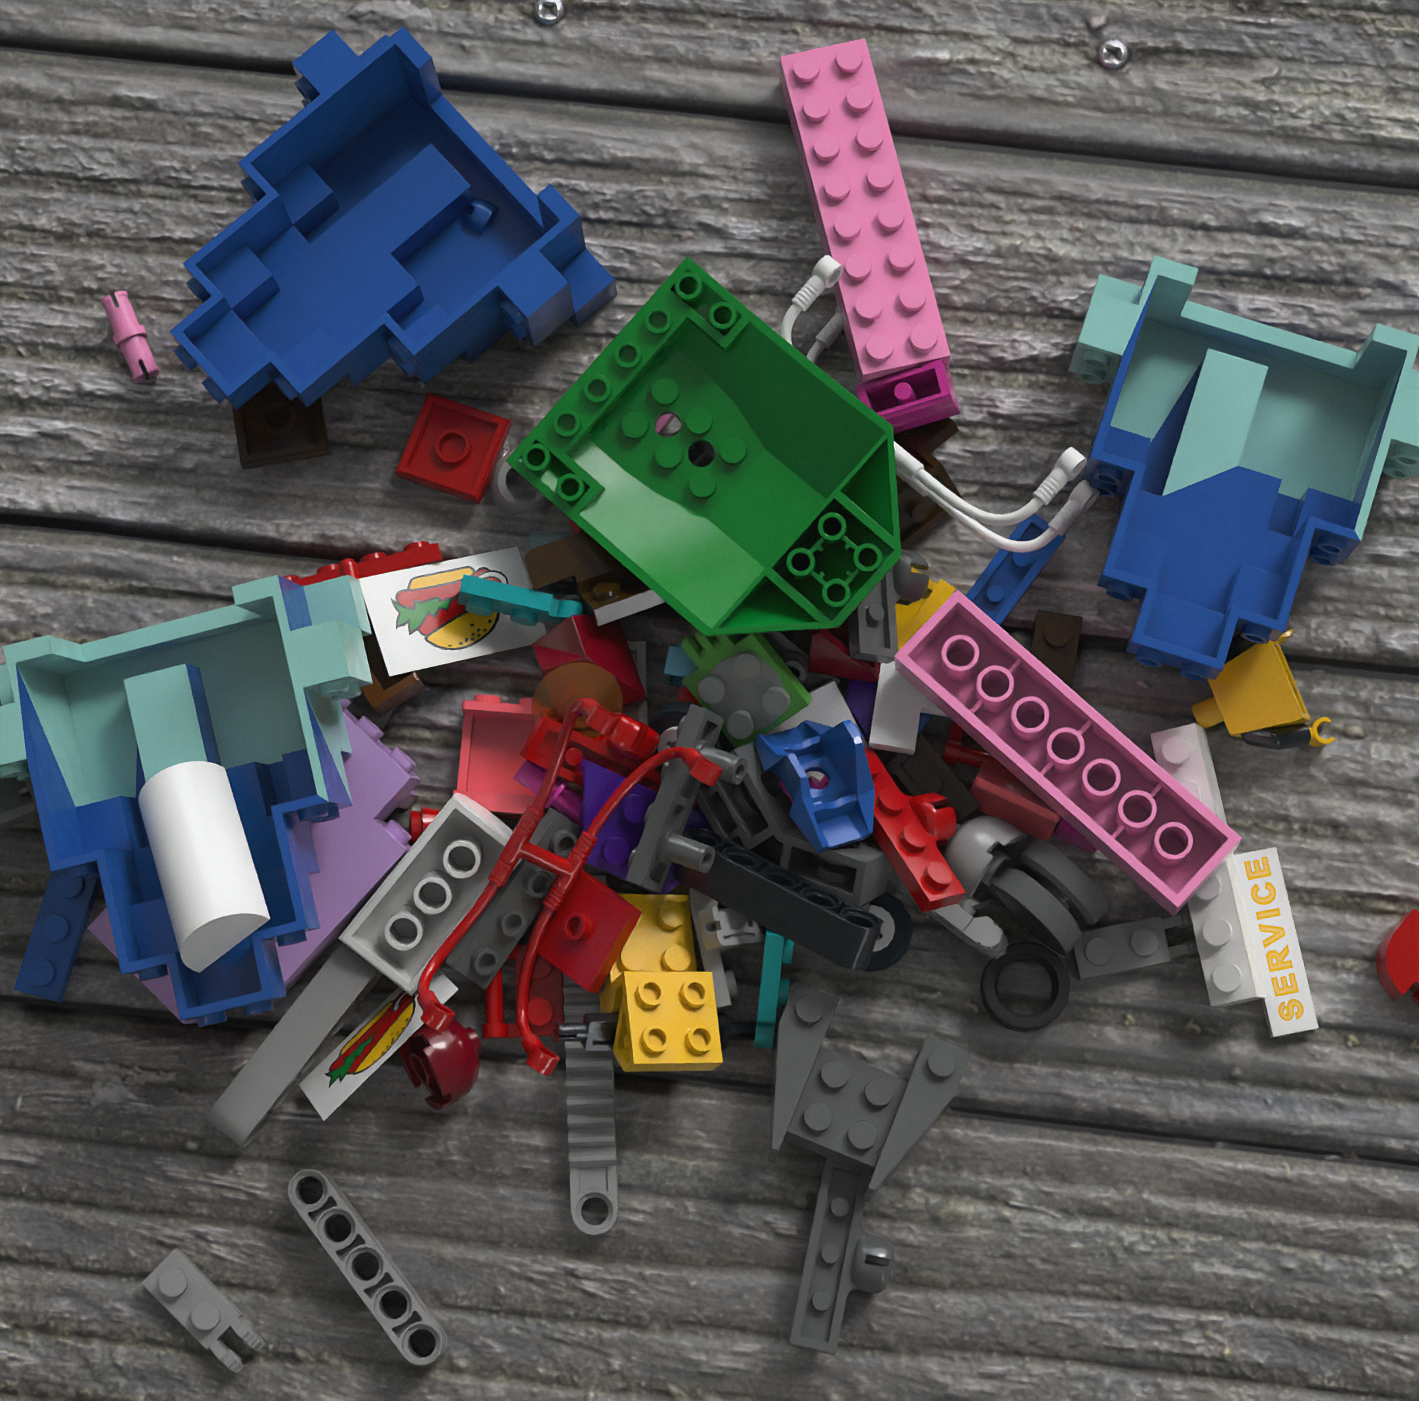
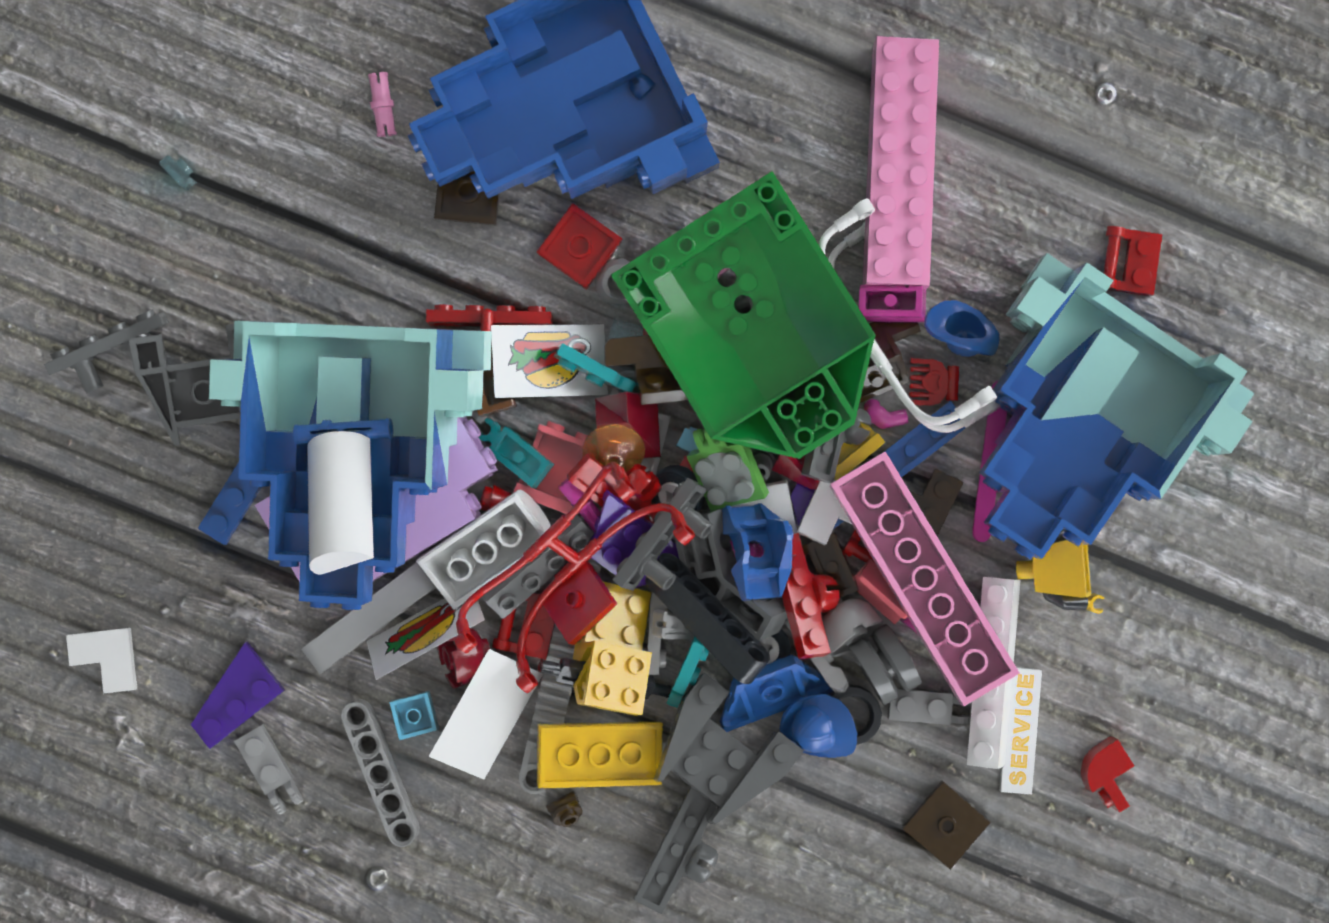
camera: 10 degrees right, 10 degrees up
none -> dark purple wing [191,642,285,749]
none -> blue pin [293,418,394,445]
none -> medium azure piece [389,691,439,740]
none -> white sticker [429,649,543,779]
none -> teal plate [479,418,554,489]
none -> yellow tile [537,721,663,788]
none -> dark brown plate [546,791,583,827]
none -> blue wing [719,655,834,732]
none -> blue hat [779,694,857,758]
none -> dark pink arm [864,399,909,429]
none -> dark brown plate [902,781,991,870]
none -> red piece [909,358,960,406]
none -> blue hat [924,300,1000,357]
none -> dark pink piece [972,380,1007,542]
none -> red plate [1103,226,1163,296]

